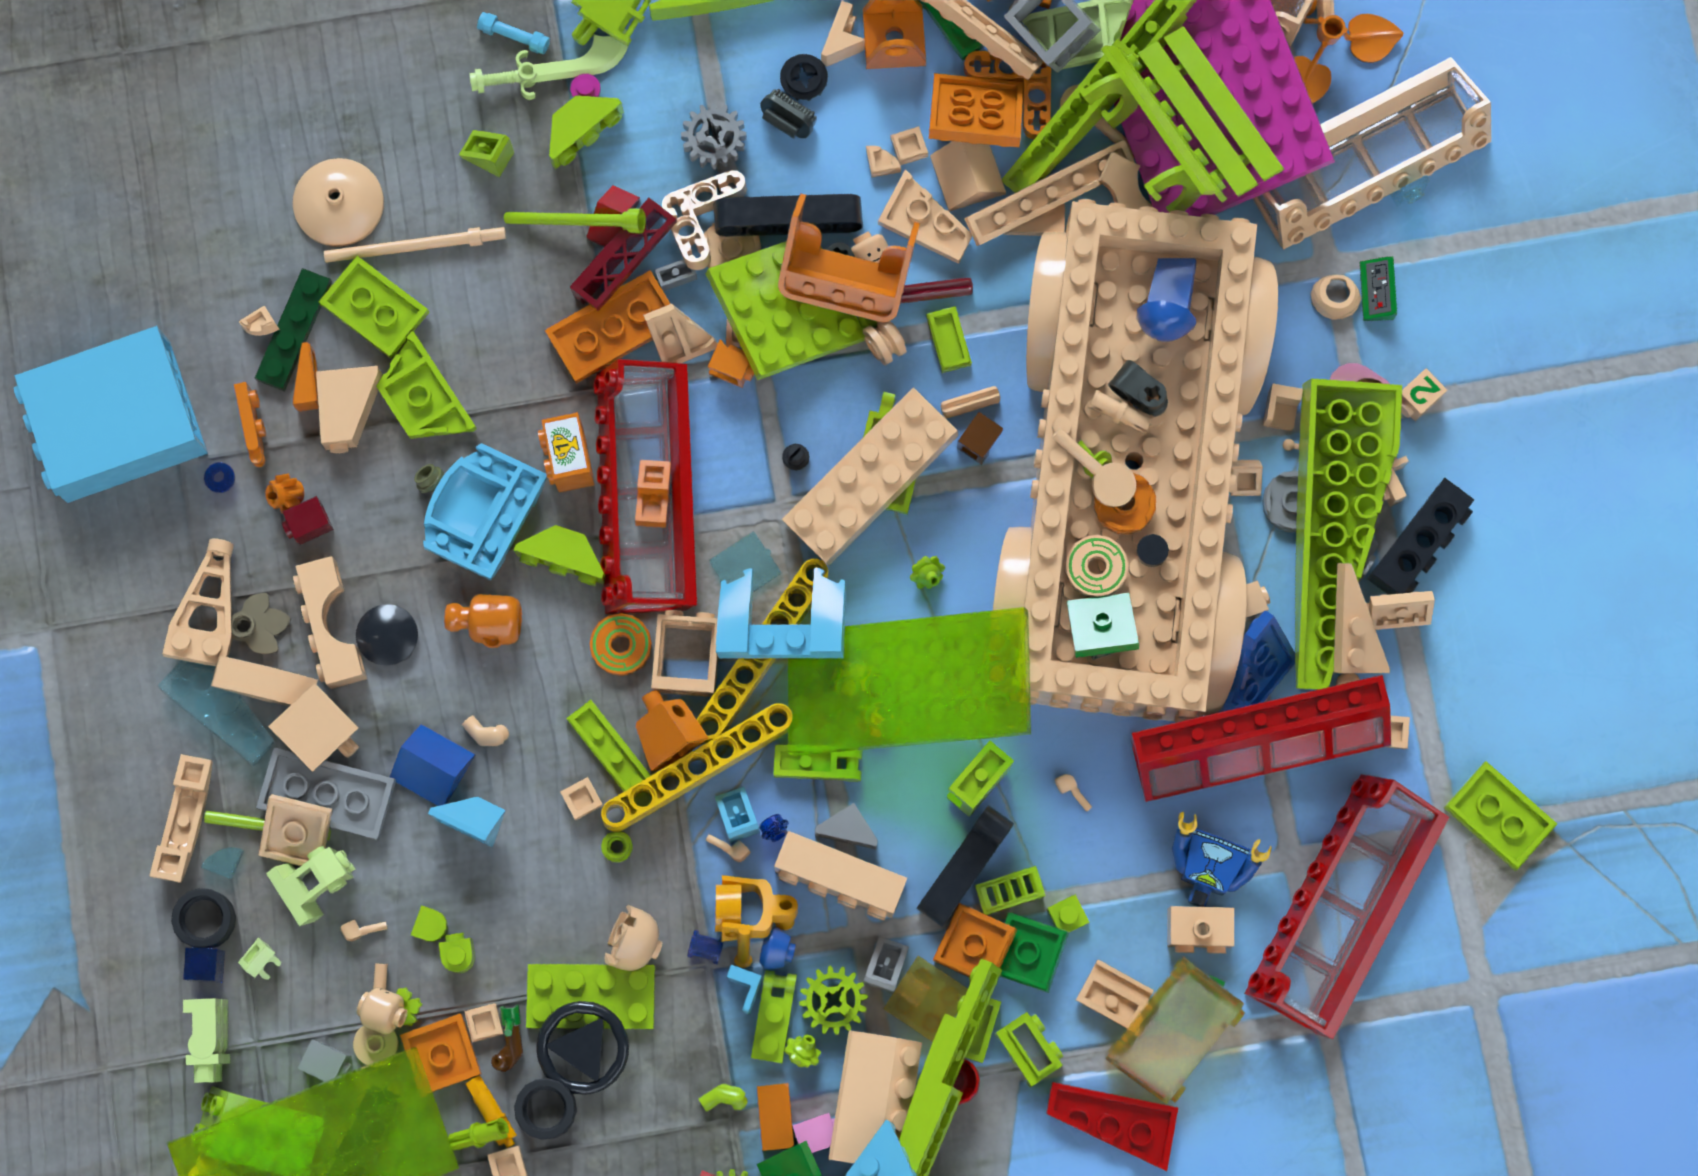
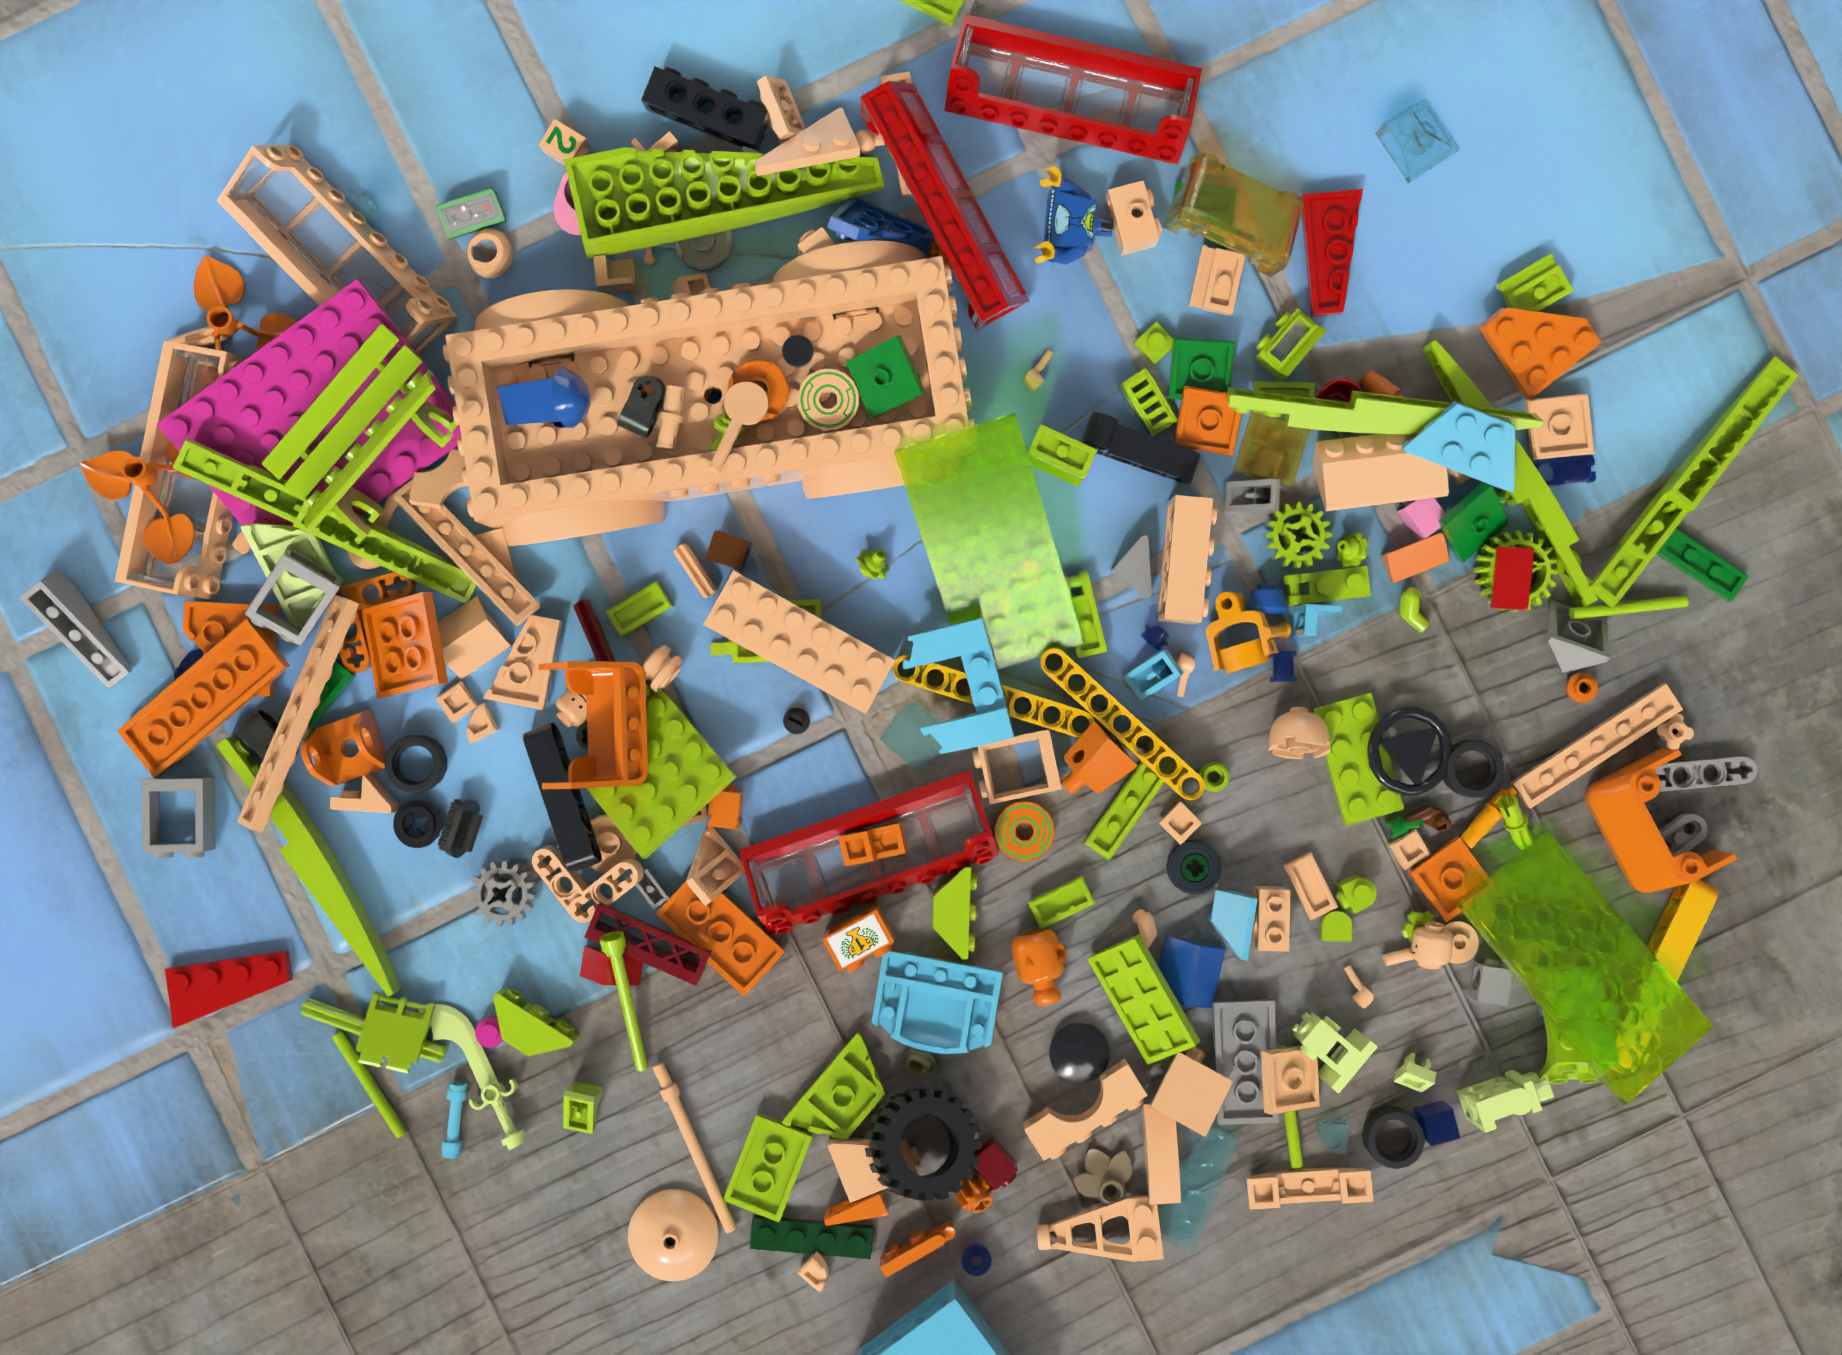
camera: 105 degrees left, 10 degrees up
none -> black tyre [385,735,447,793]
none -> black tyre [865,1089,982,1202]
none -> lime plate [1027,875,1096,930]
none -> lime plate [1087,934,1200,1065]
none -> black bush [1166,840,1222,895]
none -> light nougat brick [1252,886,1290,952]
none -> light nougat tile [1283,852,1338,920]
none -> orange cone [1359,369,1404,397]

